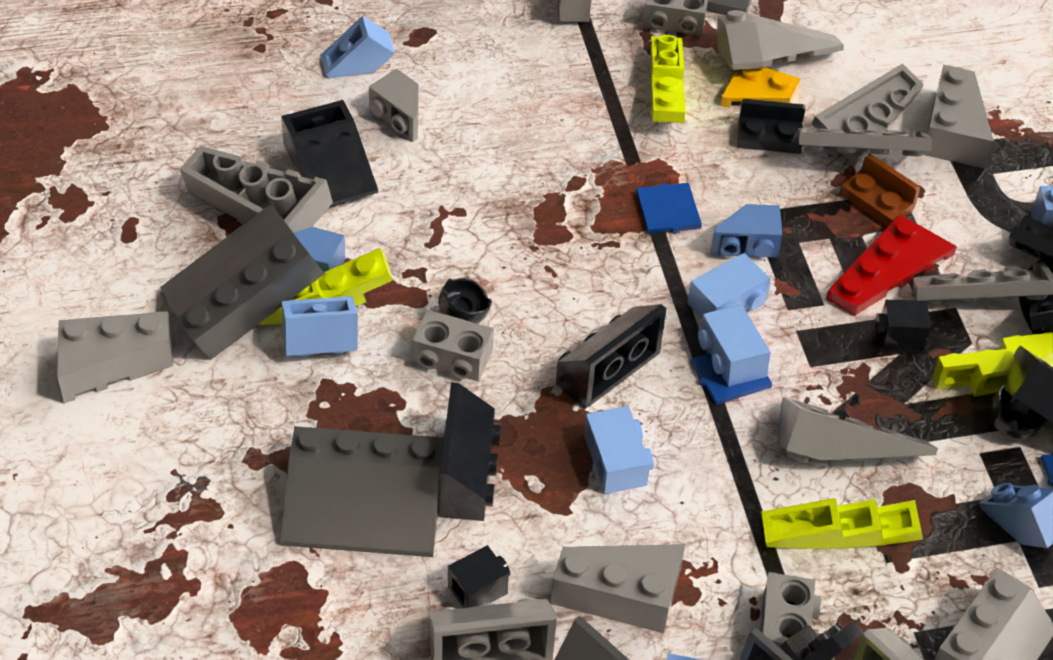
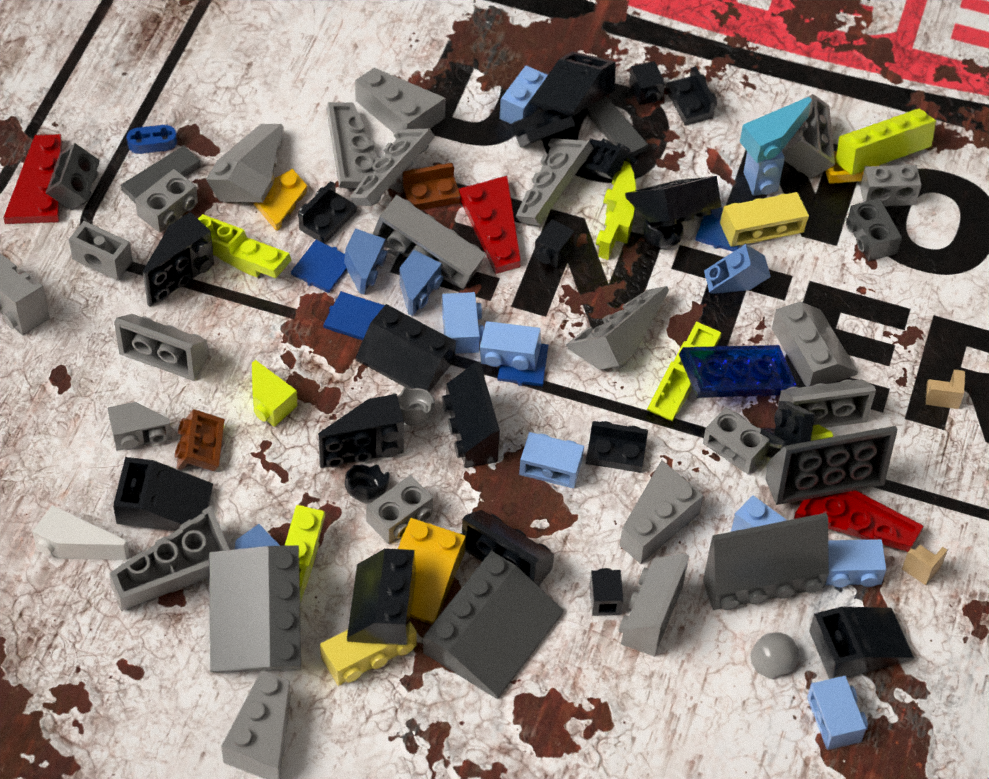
camera: 60 degrees left, 5 degrees up
light blue brick [282,296,358,357] -> none
light blue slope [321,16,395,78] -> none
none -> white slope [32,505,130,560]
none -> light grey slope [114,314,209,381]
none -> black slope [143,212,214,307]
none -> dark orange bracket [174,409,225,472]
none -> neon yellow slope [252,360,297,427]
none -> blue piece [291,240,347,293]
none -> black slope [318,394,404,468]
none -> light yellow brick [320,622,417,686]
none -> medium blue slope [344,228,388,295]
none -> black slope [347,548,416,645]
none -> black slope [356,304,456,392]
none -> light grey wedge [373,195,486,289]
none -> light grey hair [393,387,435,426]
none -> yellow slope [398,518,466,625]
none -> black bracket [586,421,648,473]
none -> clear blue plate [679,345,797,398]

